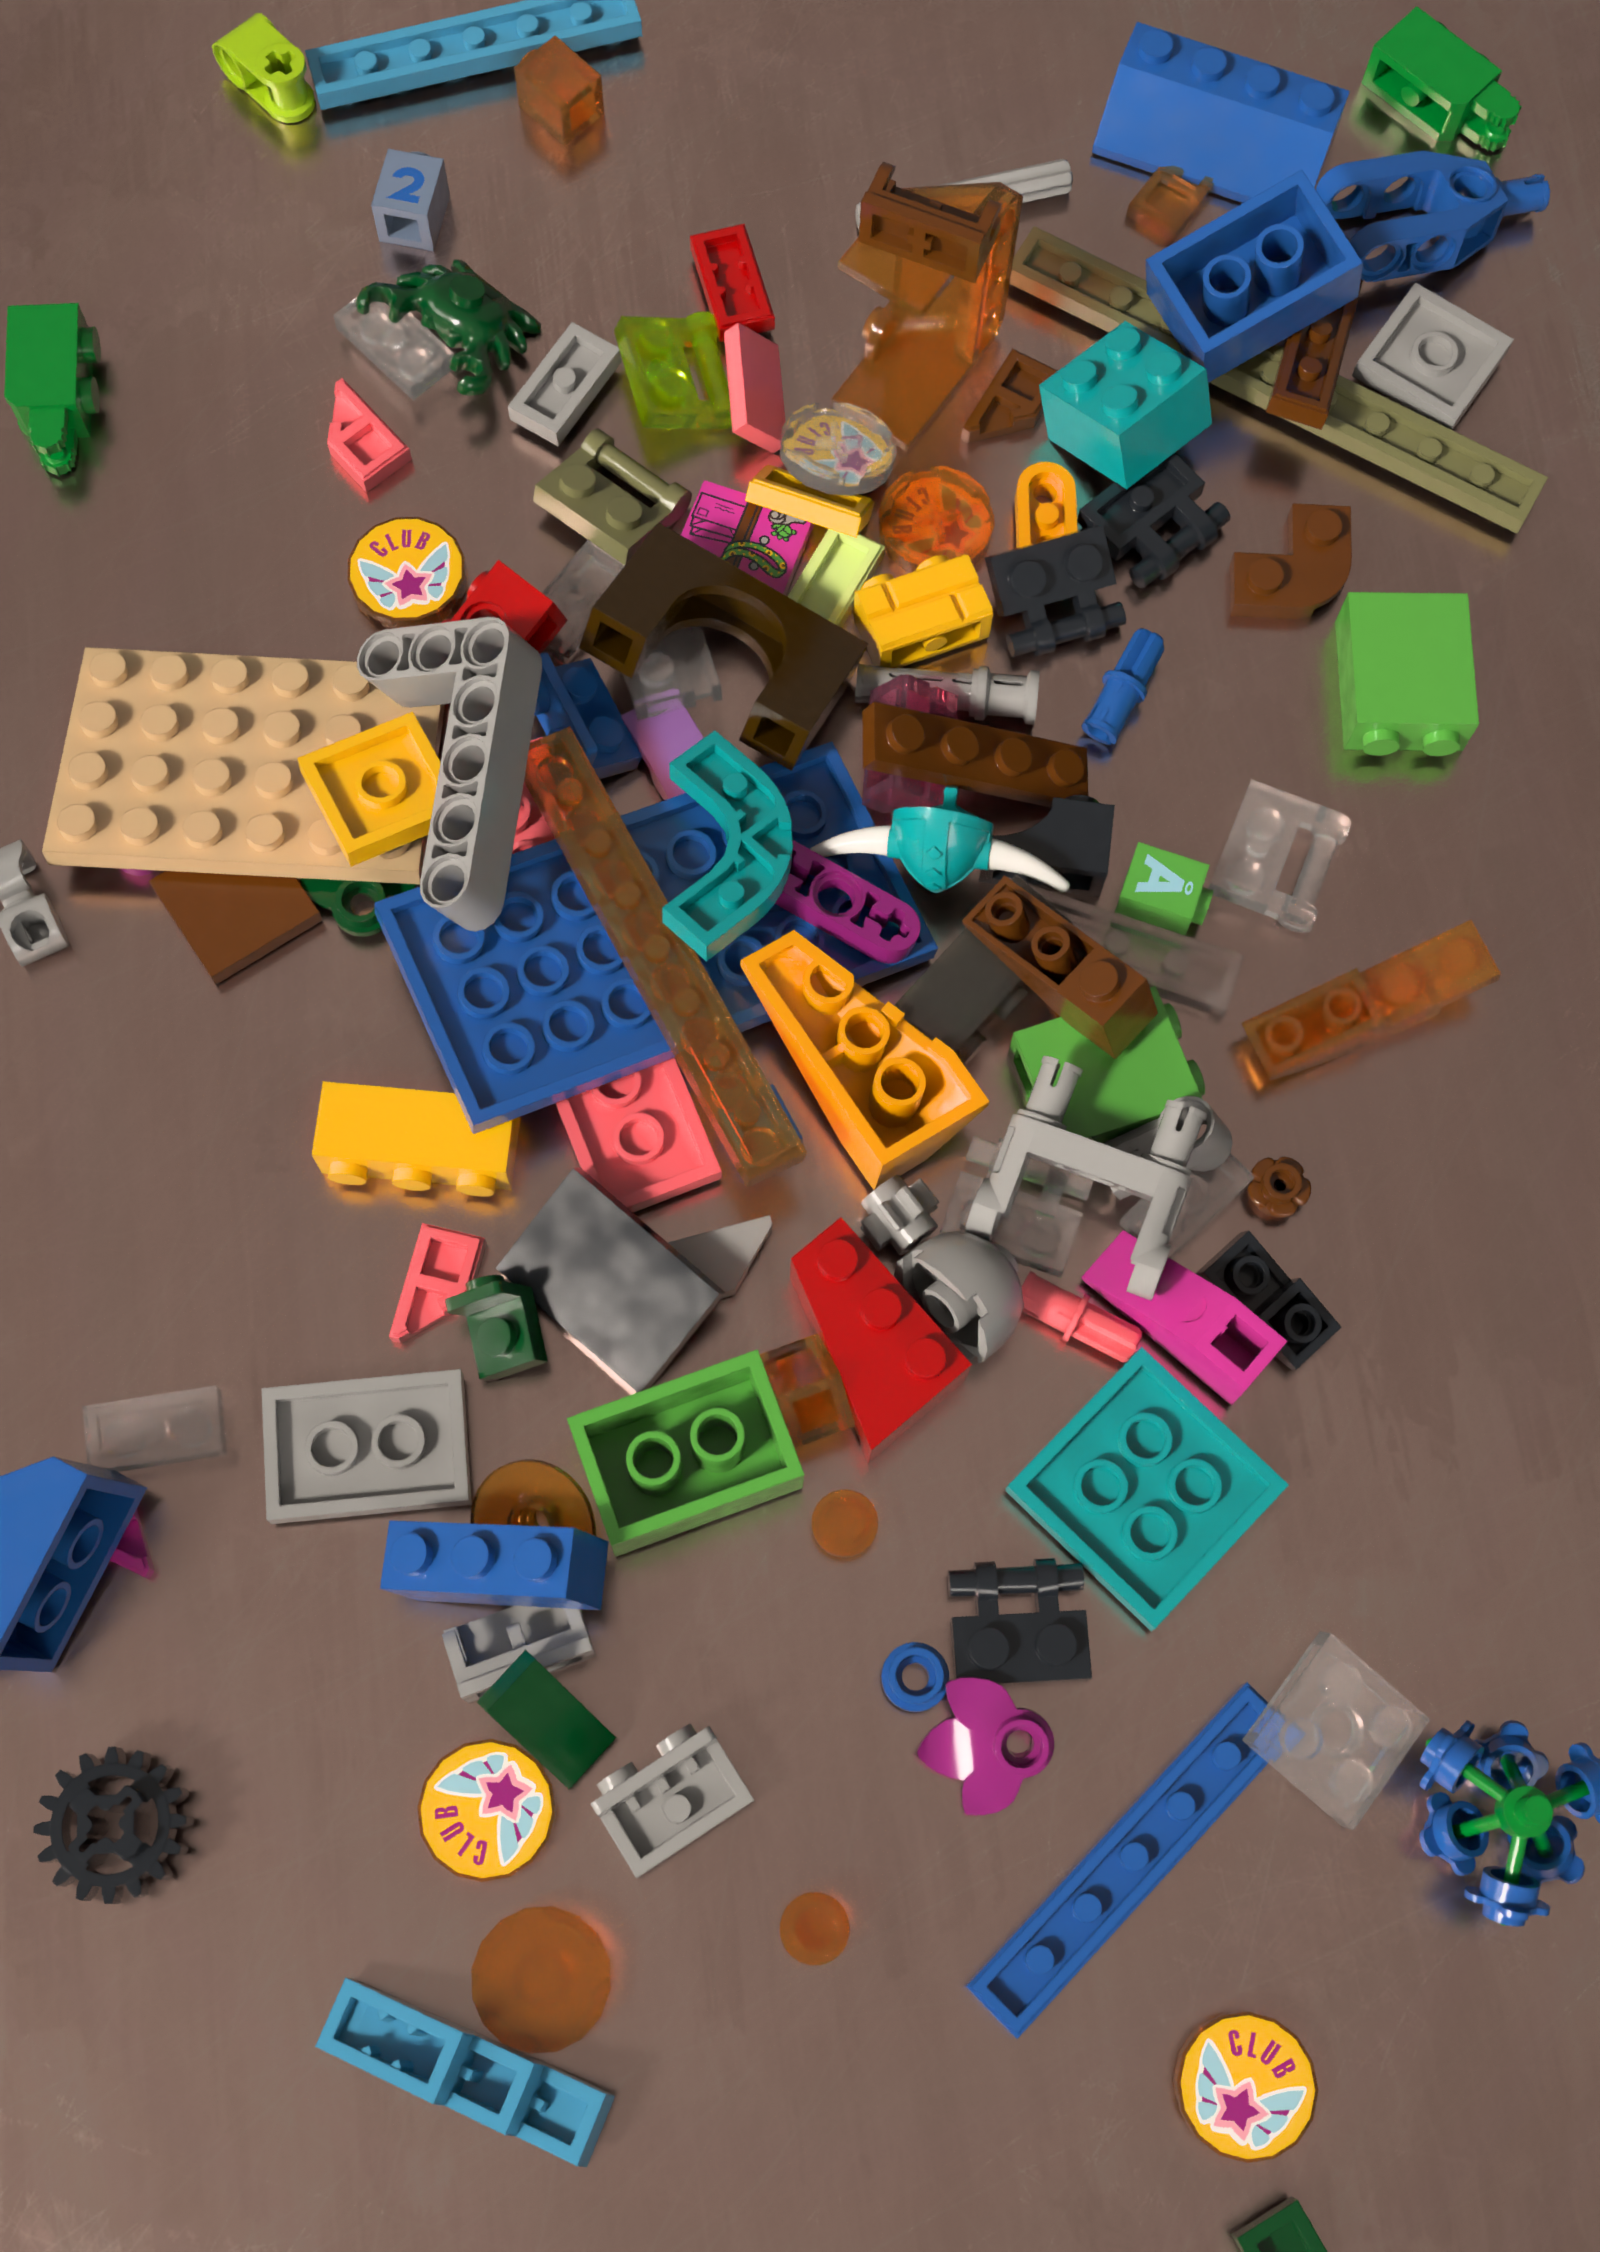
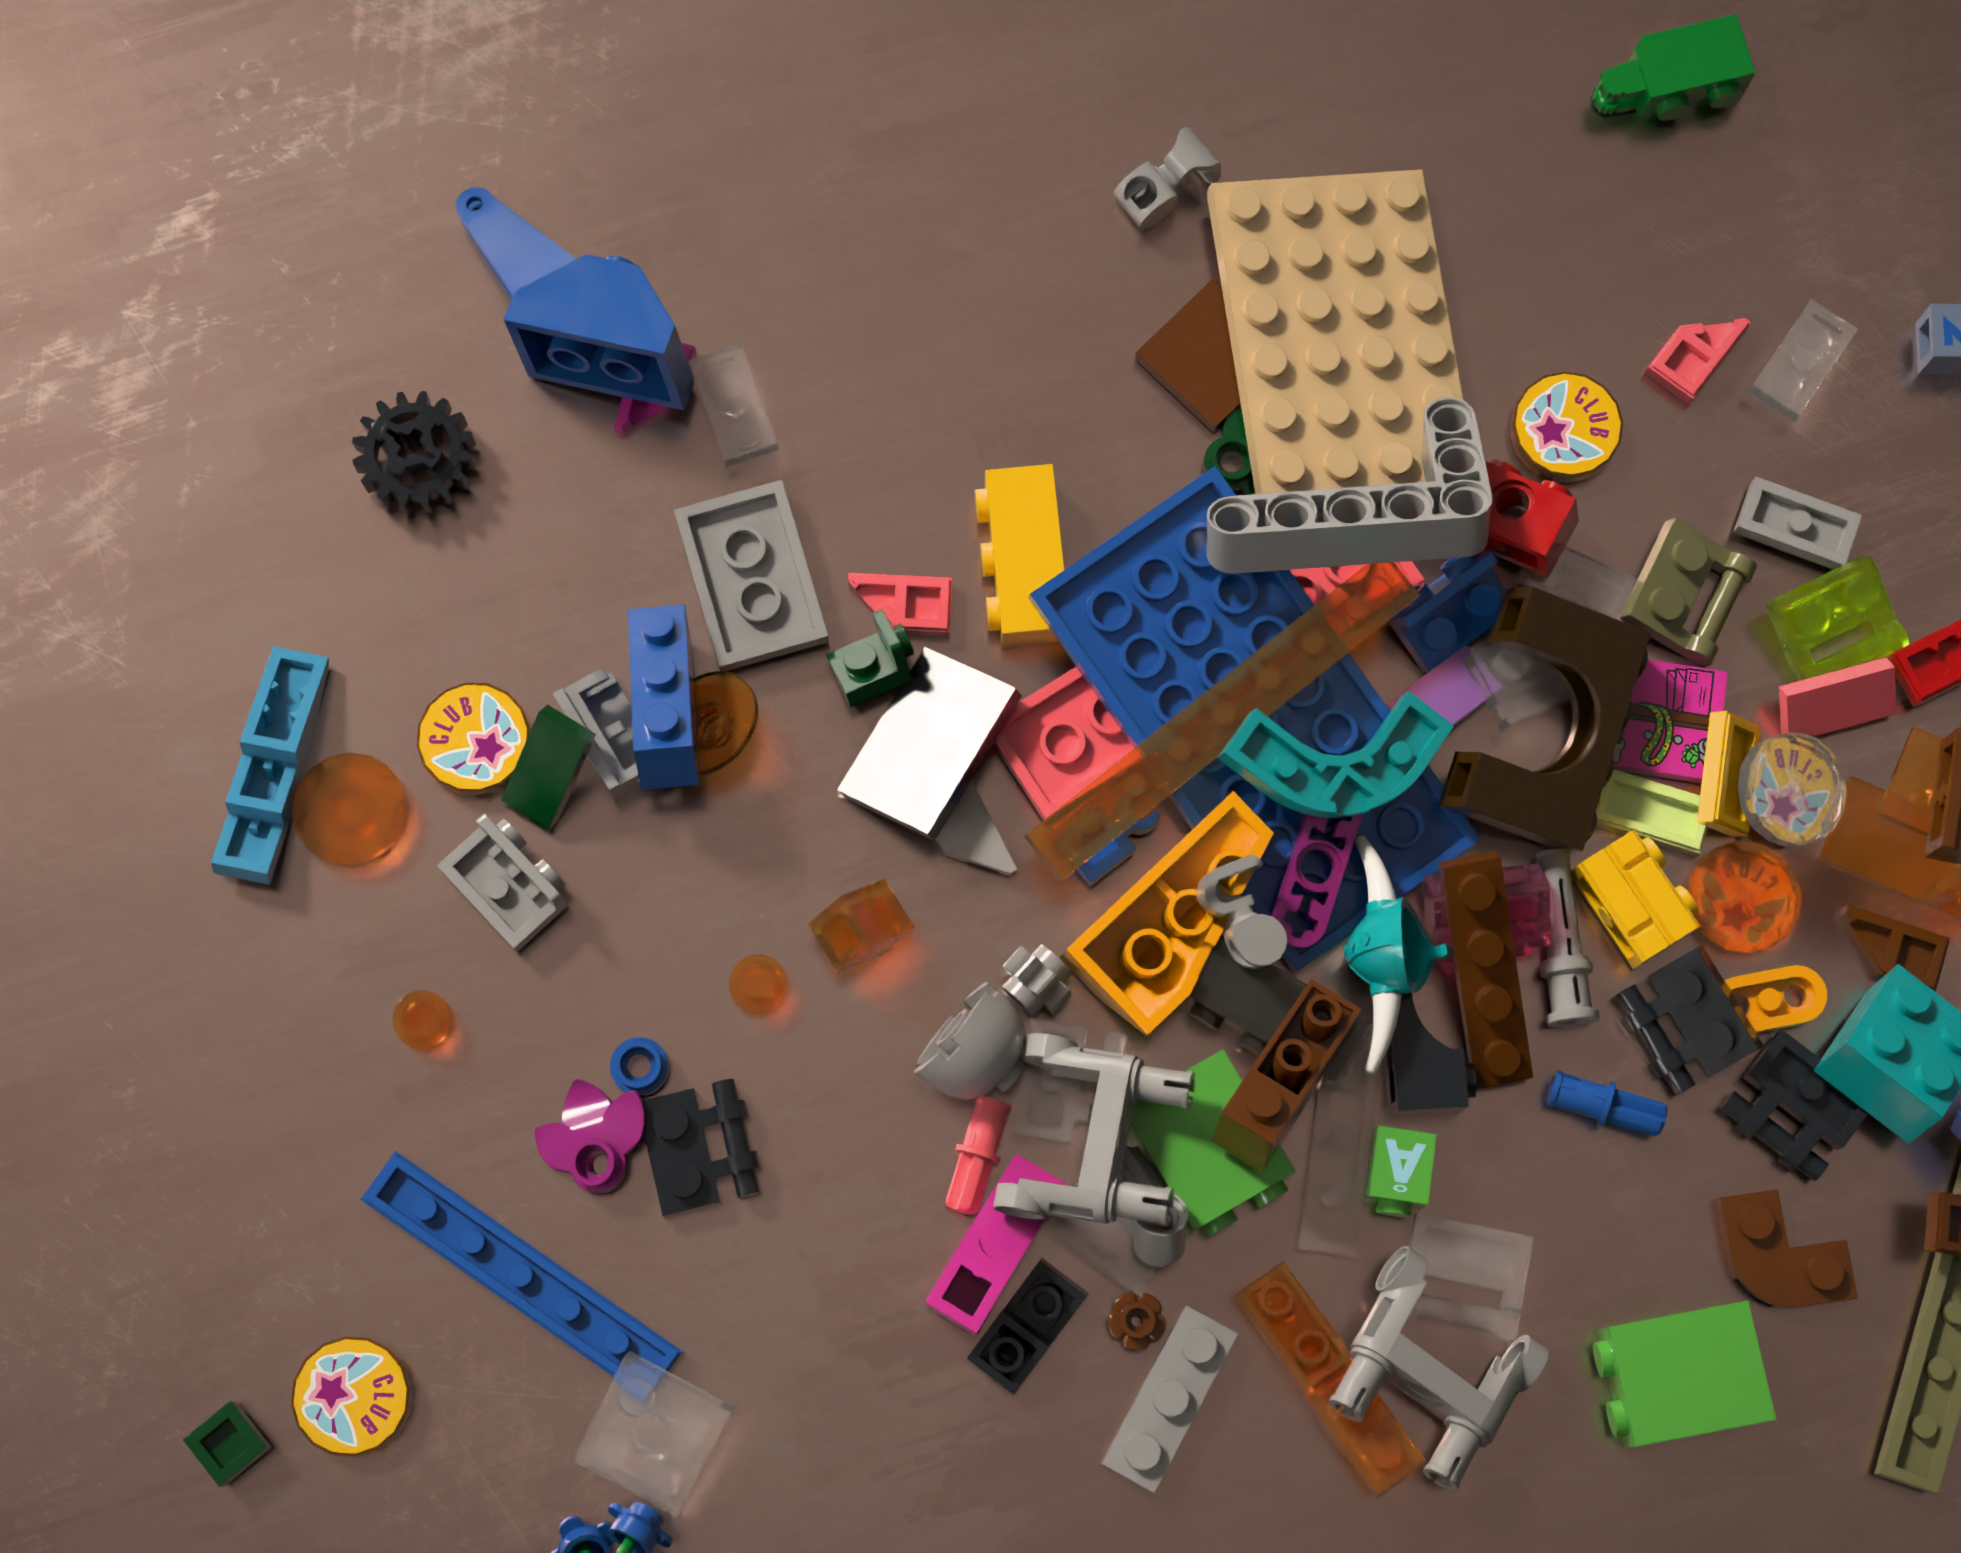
camera: 80 degrees right, 5 degrees up
yellow plate [297,711,441,867] -> none
dark green animal [356,259,541,396] -> none
bright green brick [567,1349,805,1557] -> none
red wedge [790,1217,972,1464] -> none
teal plate [1005,1347,1289,1631] -> none
none -> light grey plate [1101,1305,1238,1493]
none -> light grey leg [1197,855,1287,969]
none -> light grey connector [1328,1246,1549,1491]

